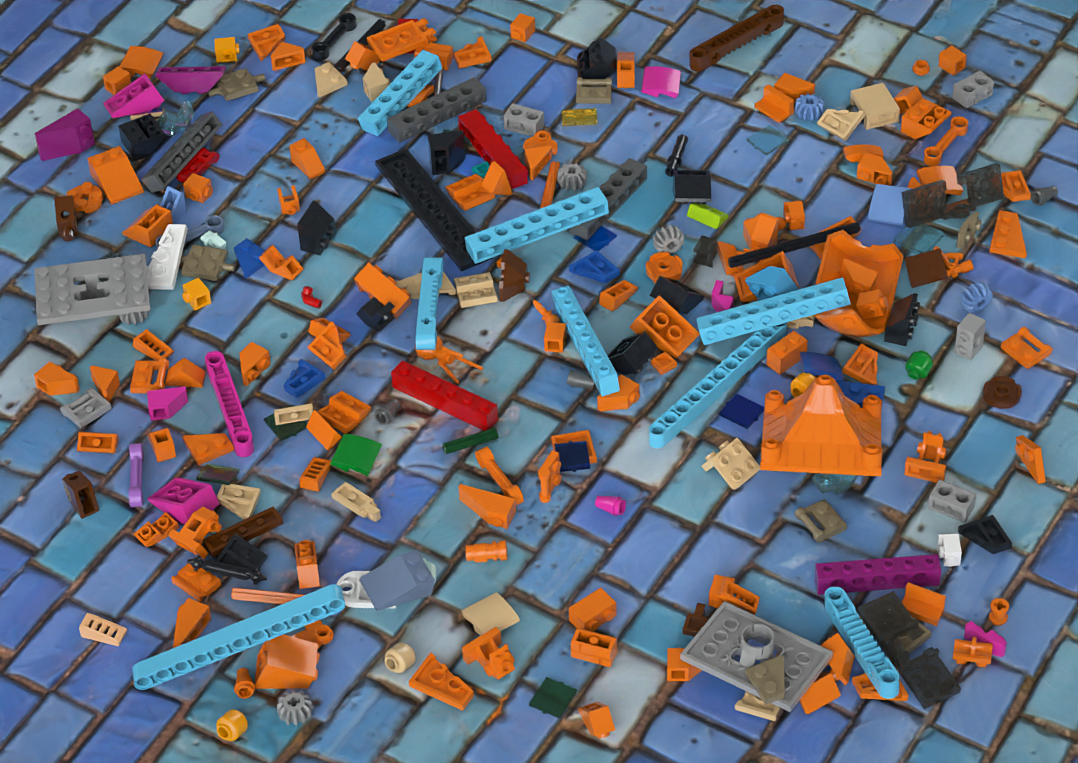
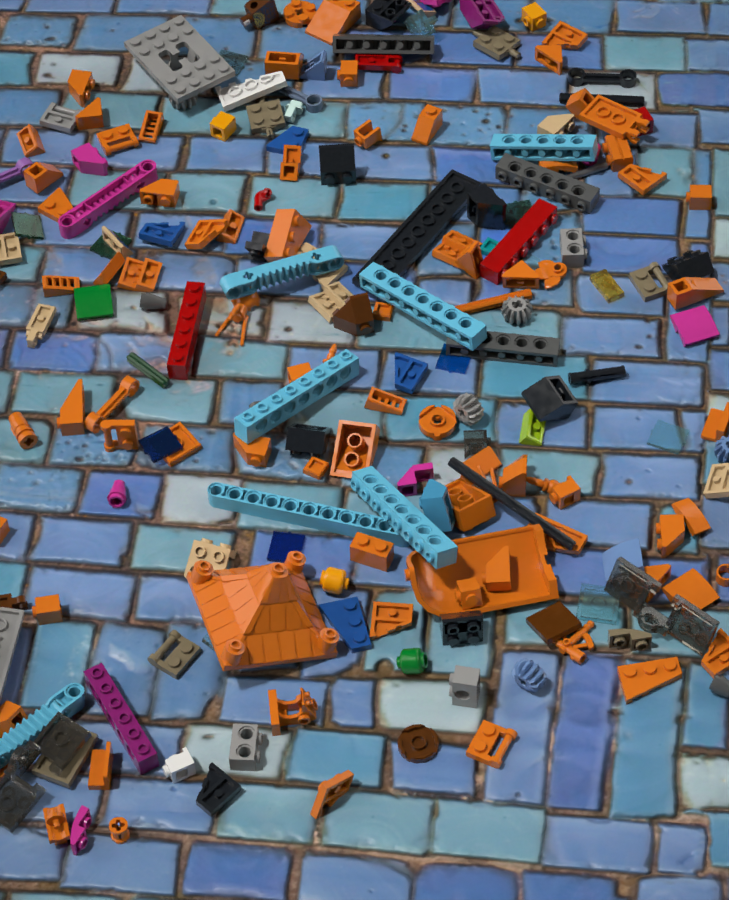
camera: 65 degrees right, 5 degrees up
orange slope [165,358,206,388] -> none
tan wing [315,62,347,98] -> none
black slope [650,276,705,314] -> none
orange slope [719,578,760,615] -> none
blue slope [800,352,844,381] -> none

